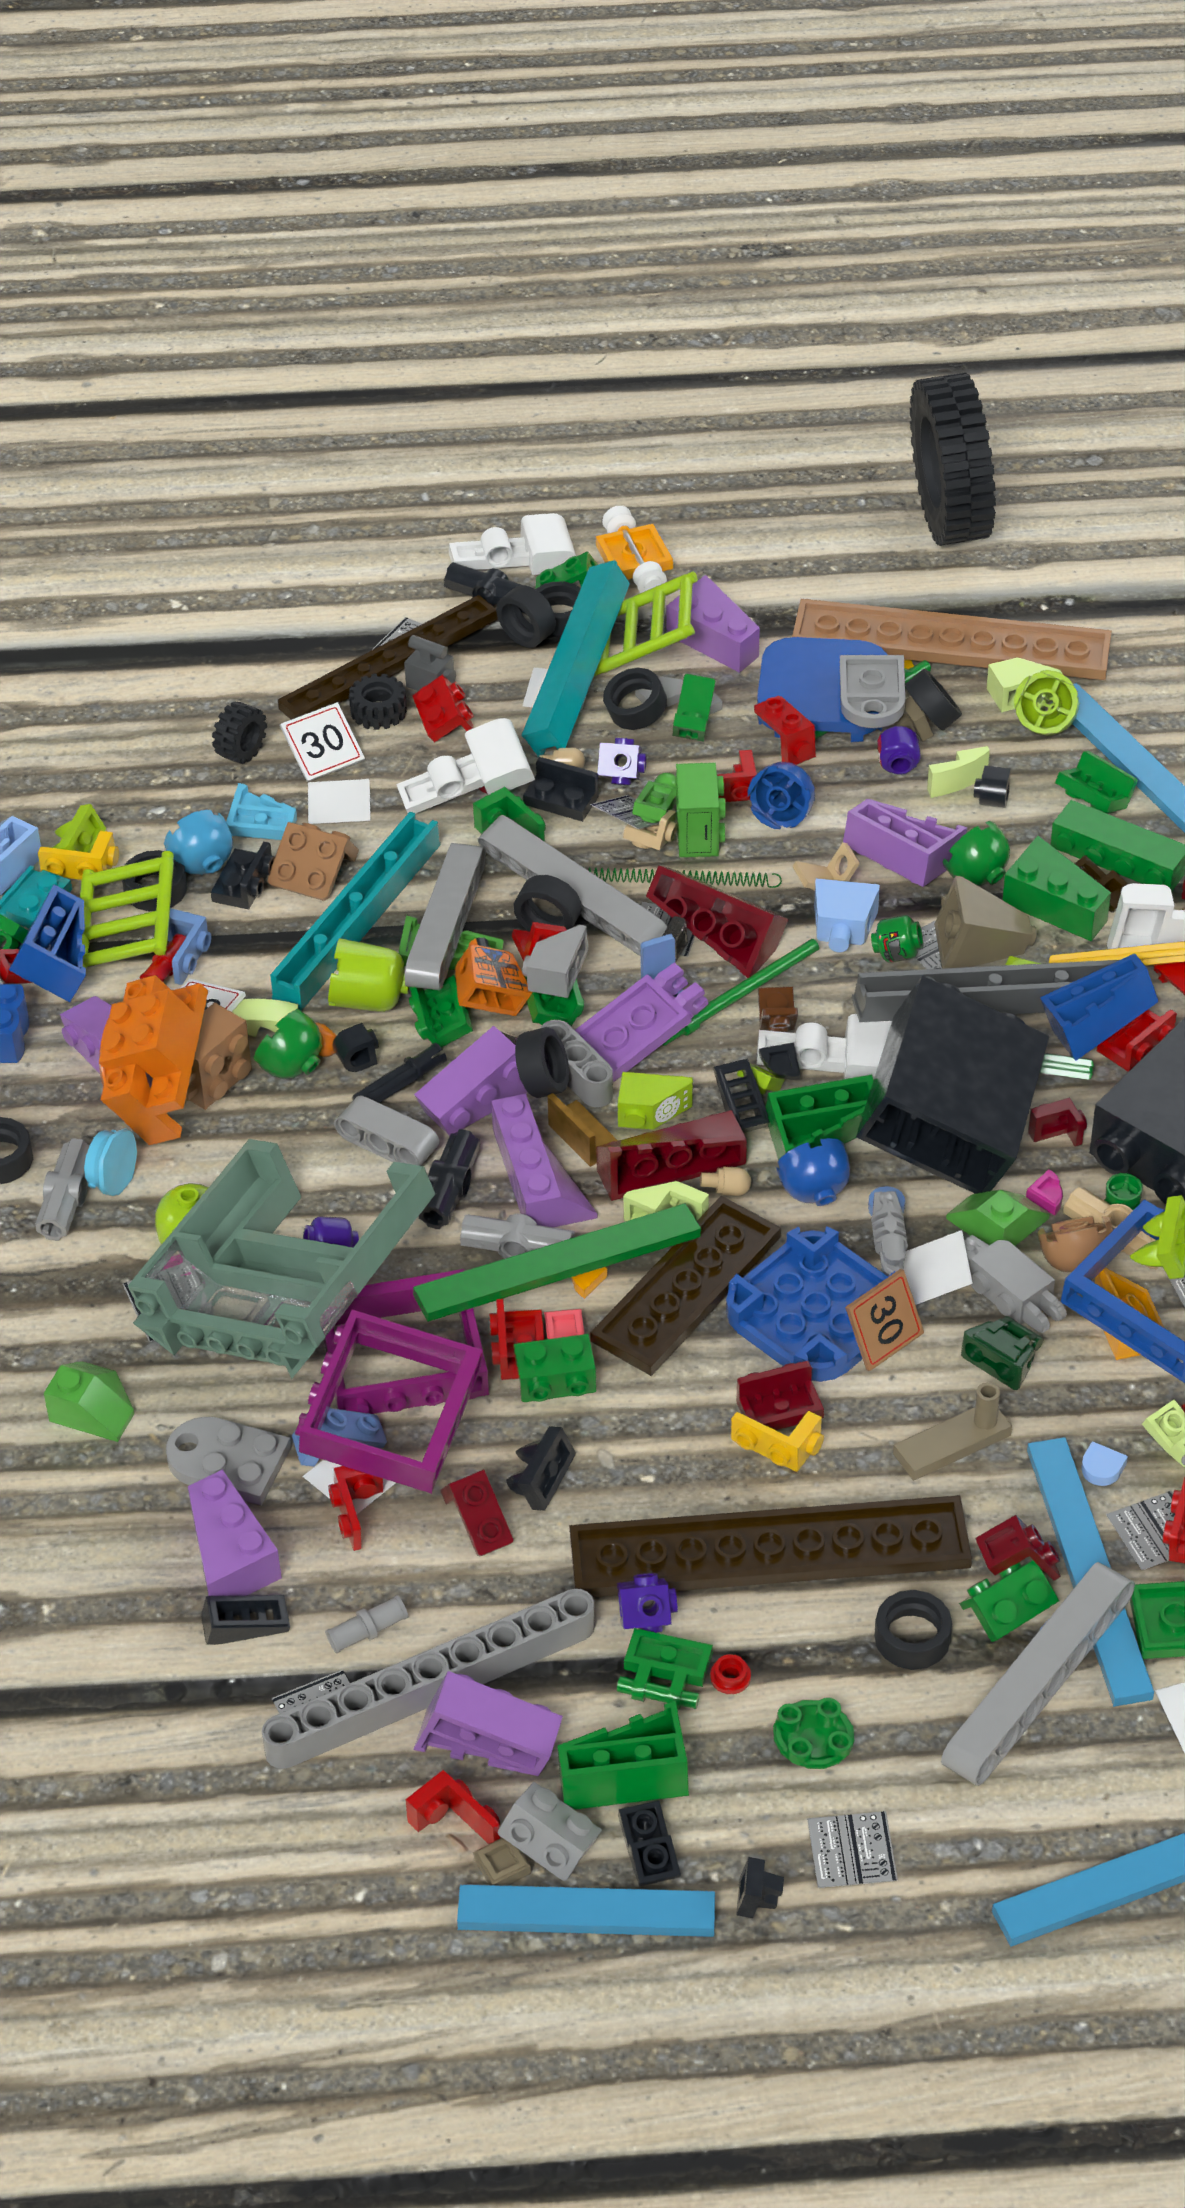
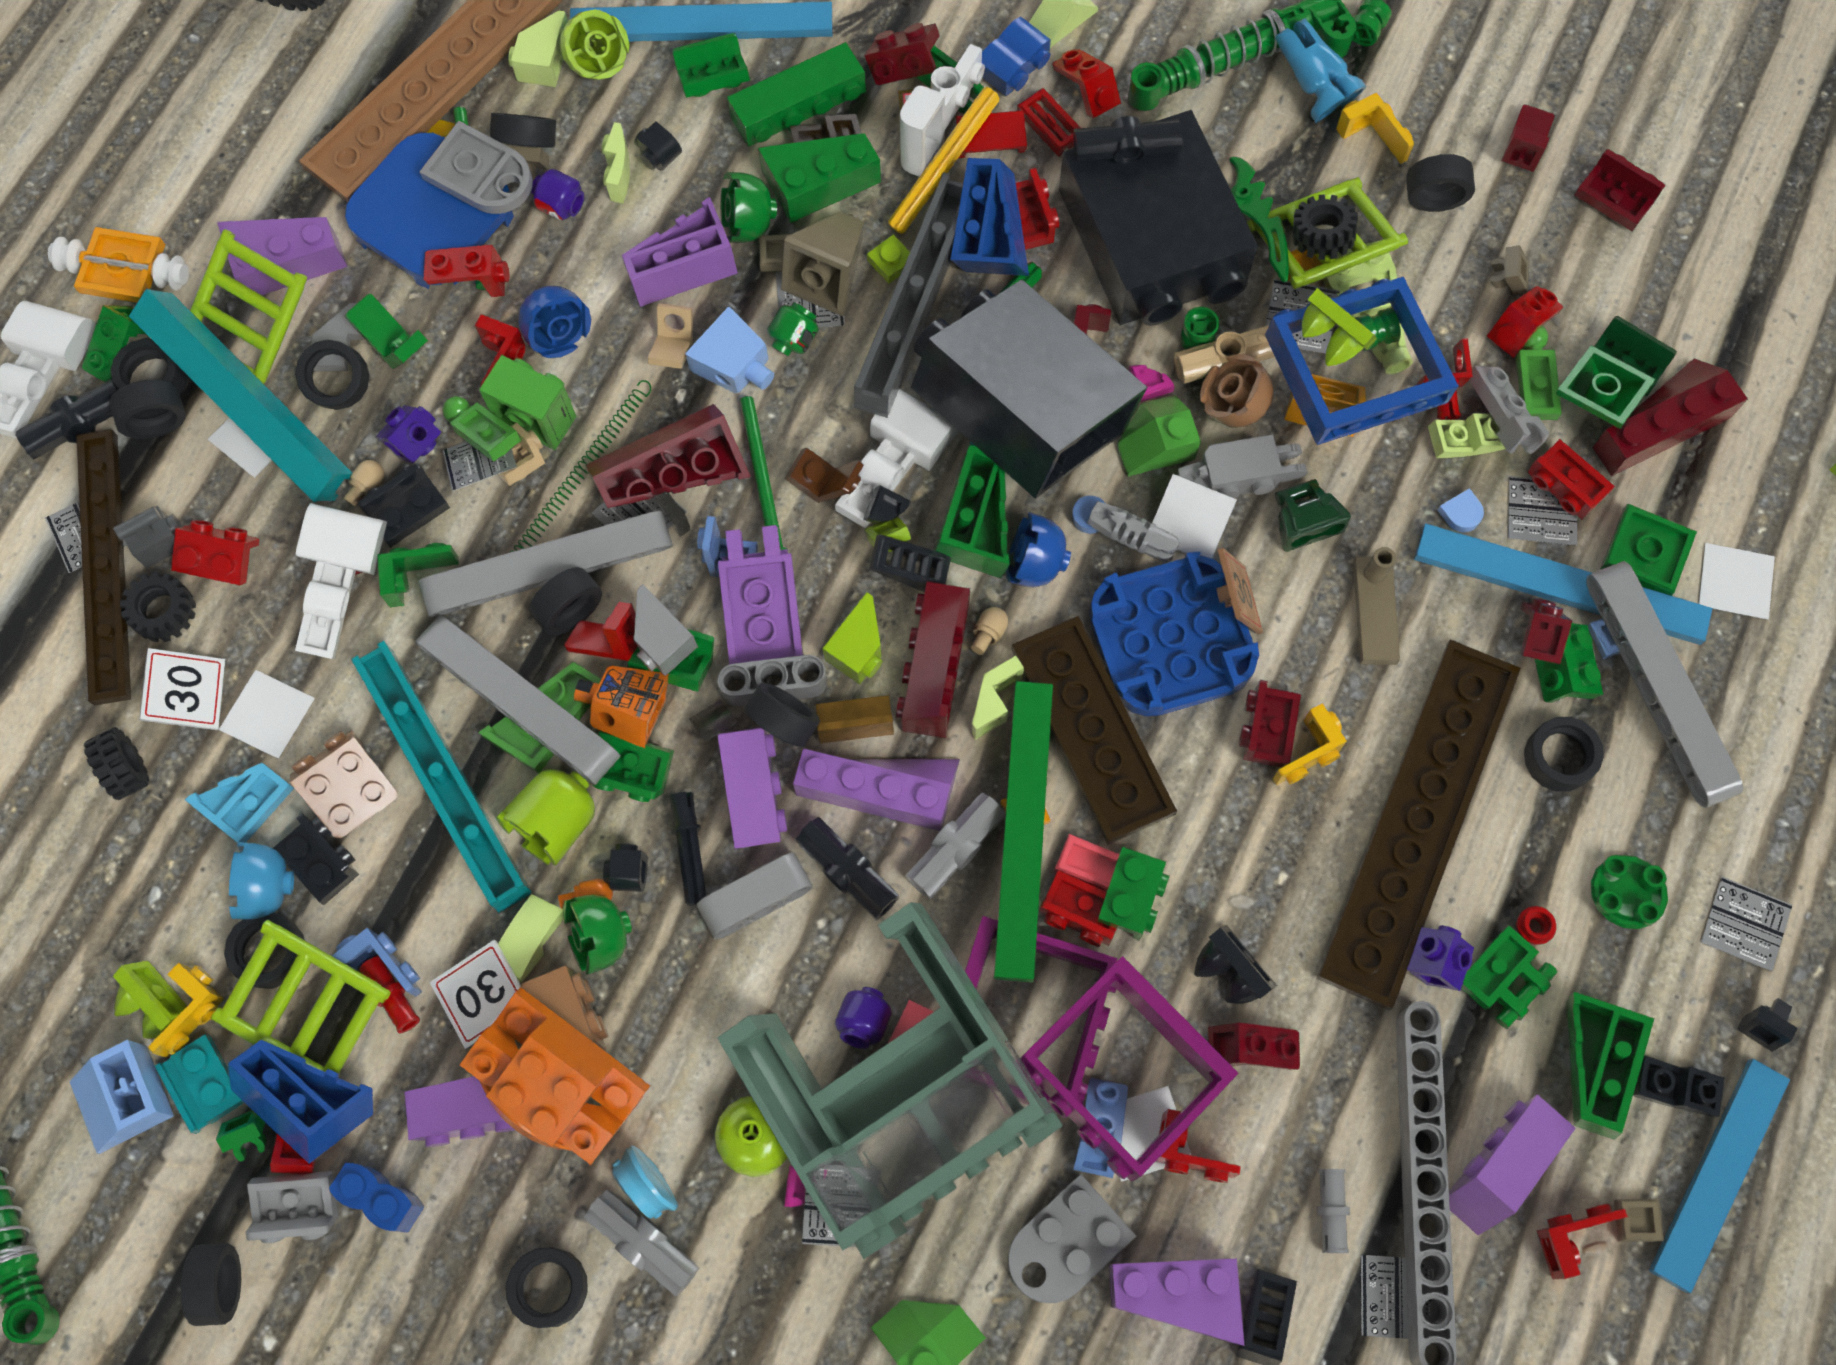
camera: 60 degrees left, 25 degrees up
light grey bracket [498,1782,602,1881] -> none

